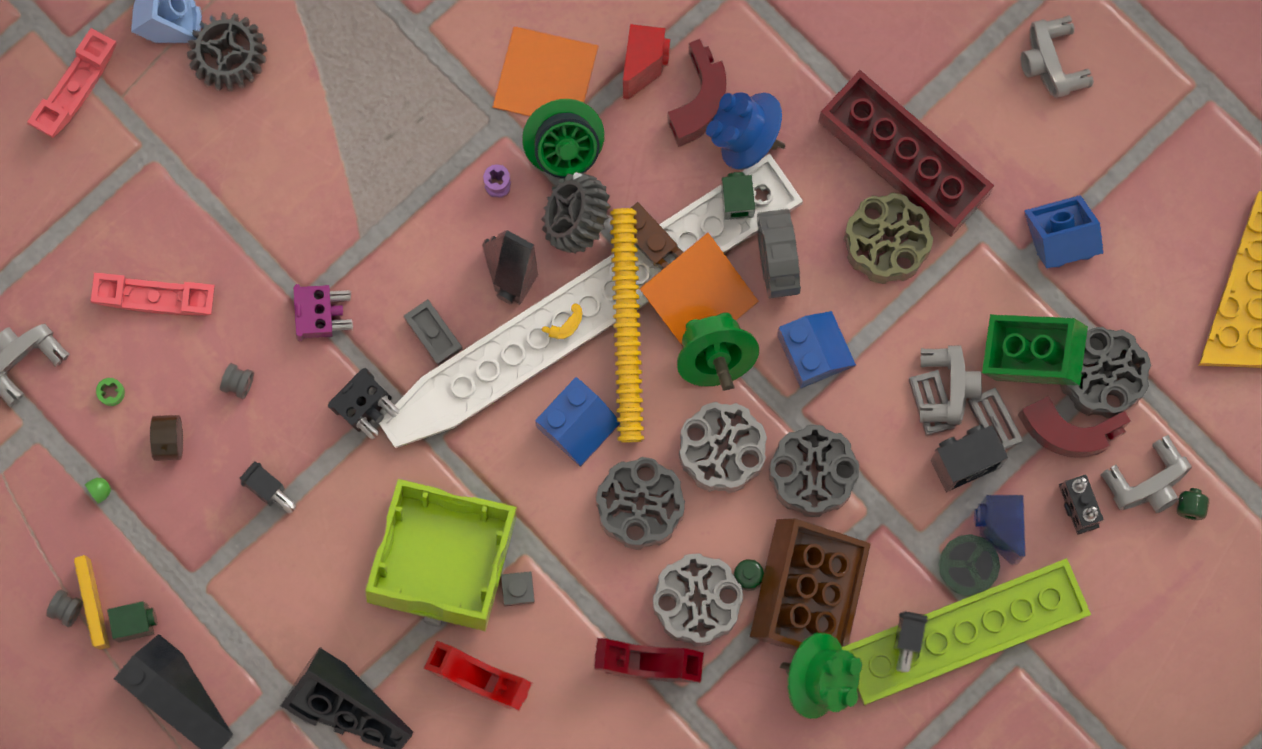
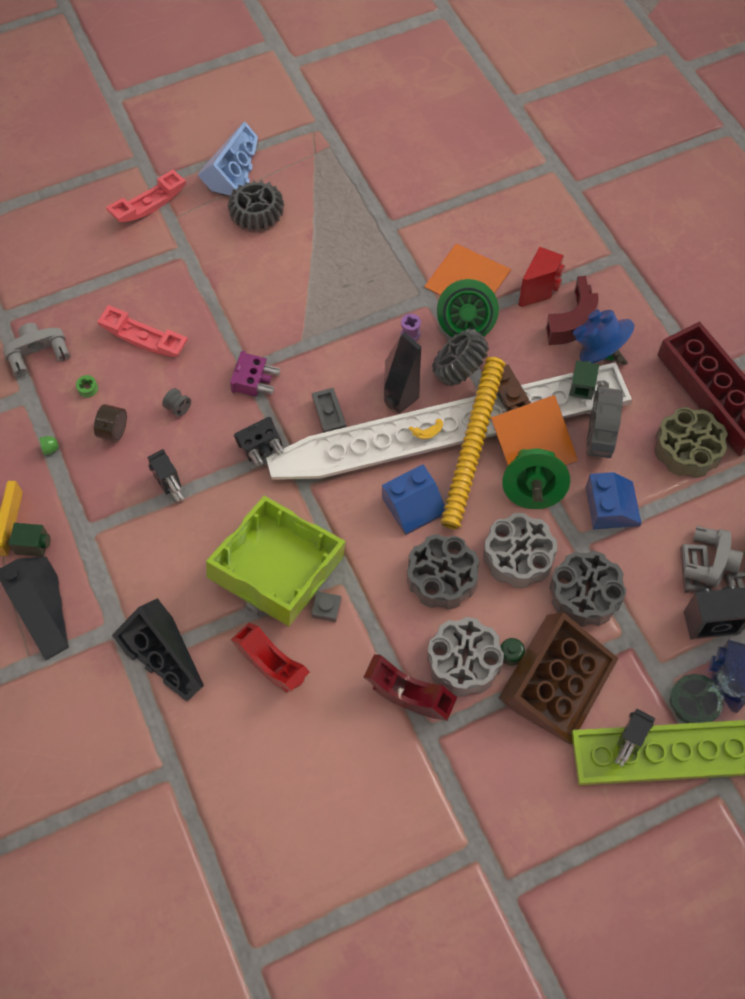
camera: 20 degrees right, 15 degrees down
green piece [780,633,862,719] -> none

